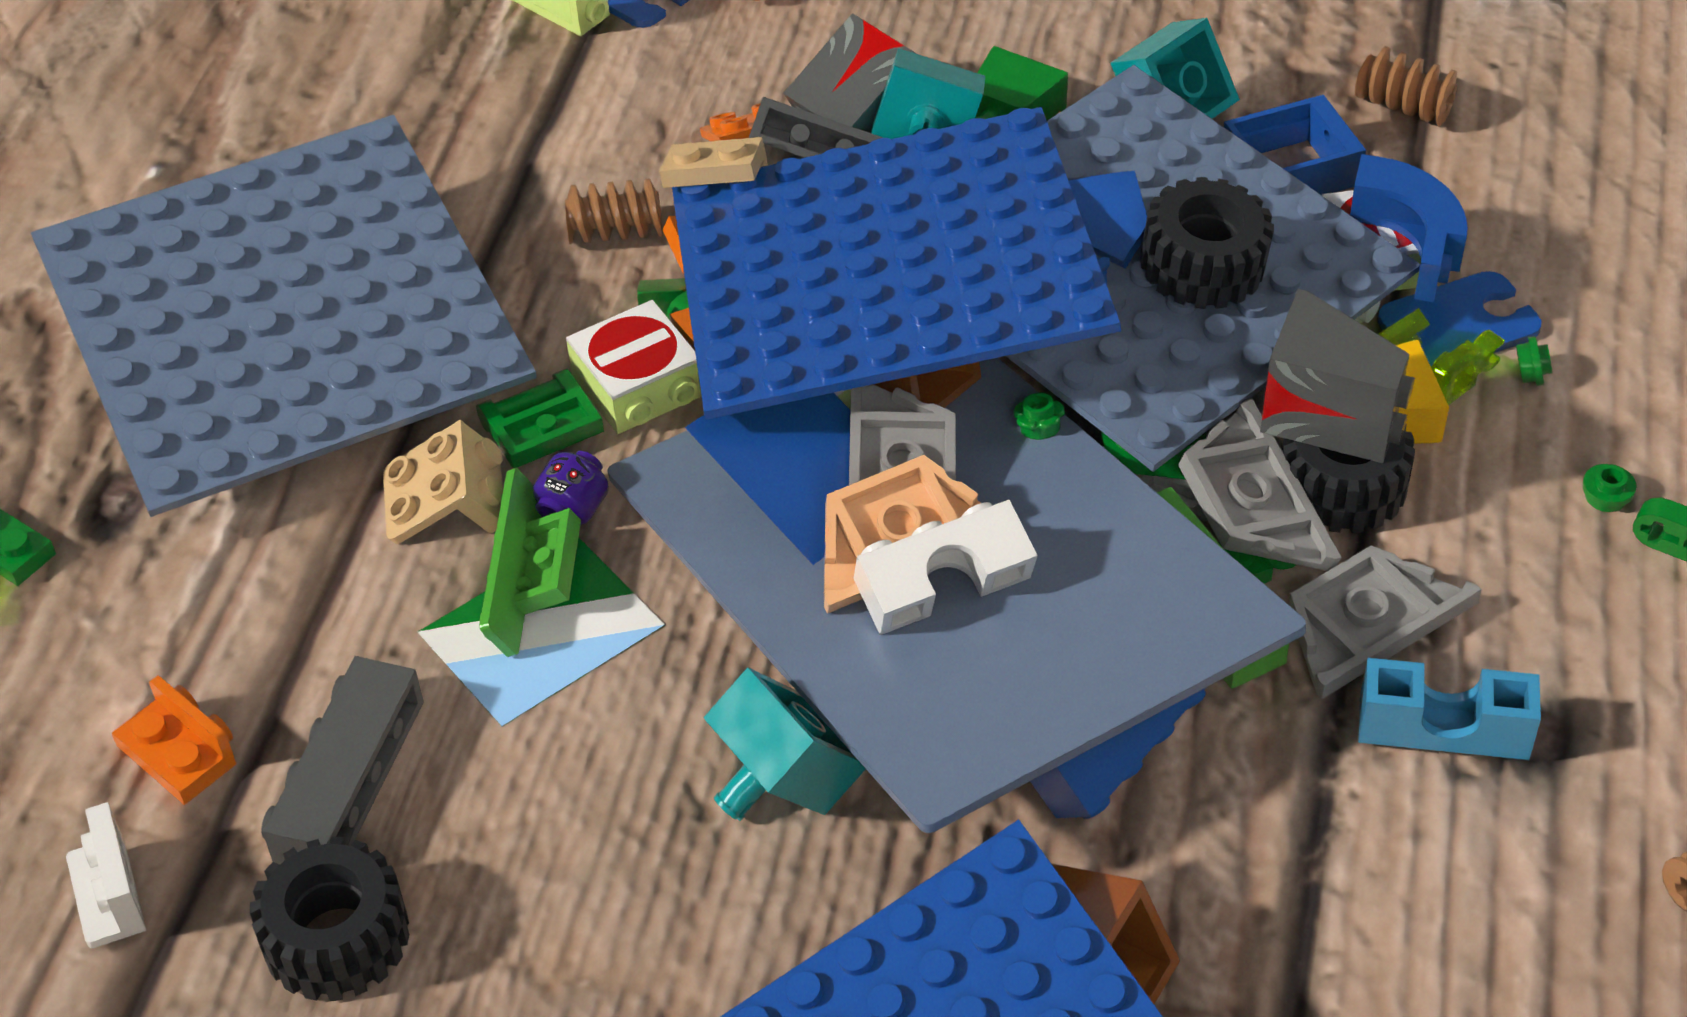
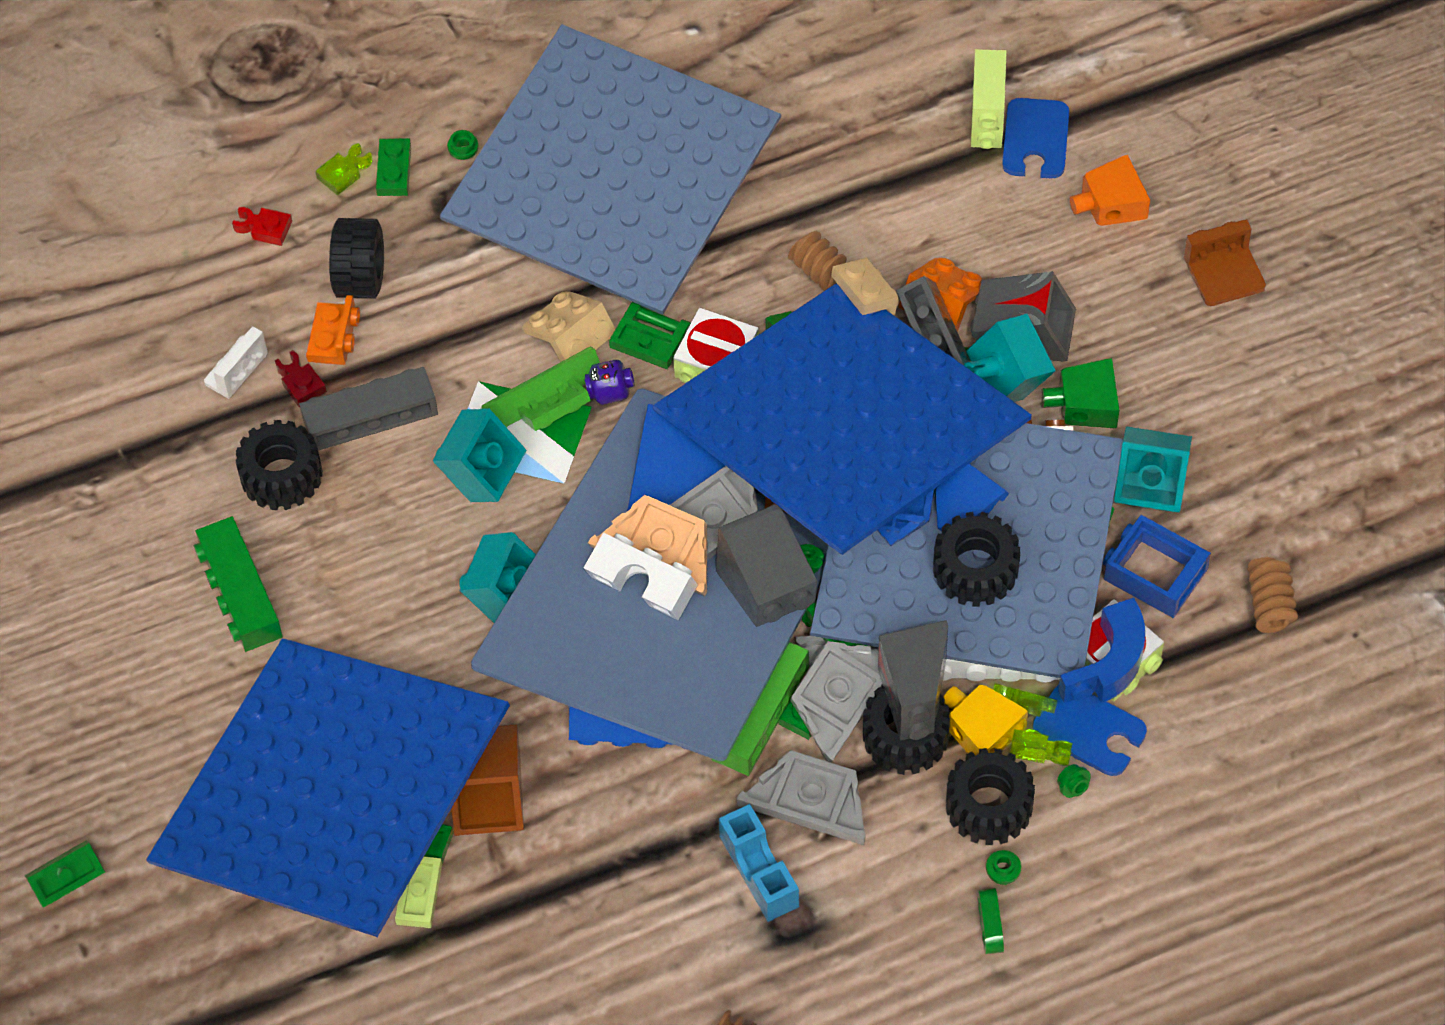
camera: 55 degrees right, 10 degrees up
none -> dark red plate [275,350,327,407]
none -> black tyre [329,218,384,299]
none -> teal brick [433,408,527,502]
none -> green plate [447,130,479,160]
none -> dark grey slope [716,504,817,627]
none -> black tyre [946,748,1035,845]

